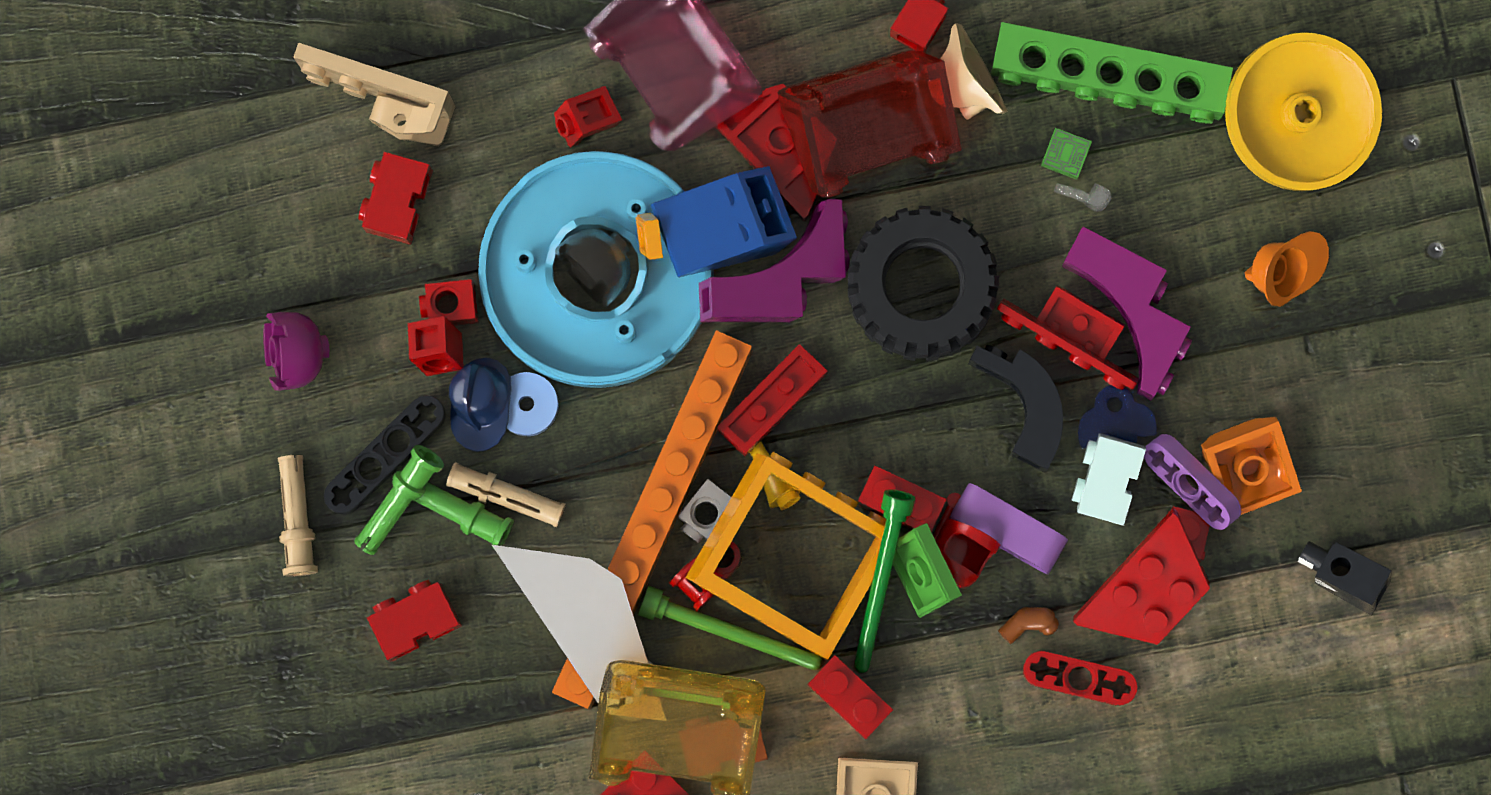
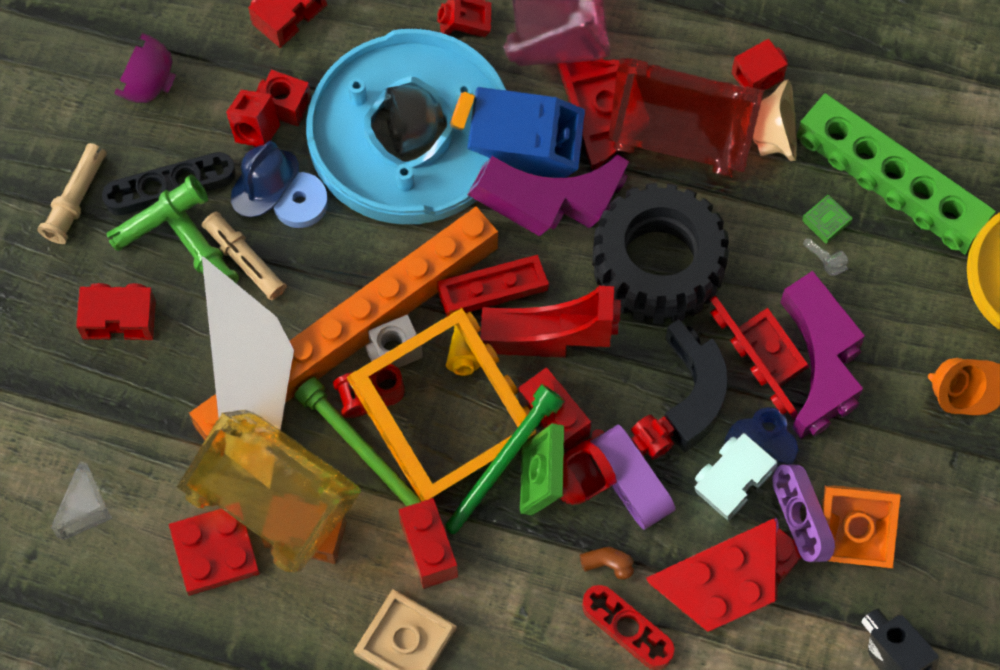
camera: 20 degrees right, 15 degrees down
none -> red arch [480,286,621,358]
none -> red gear [631,414,675,460]

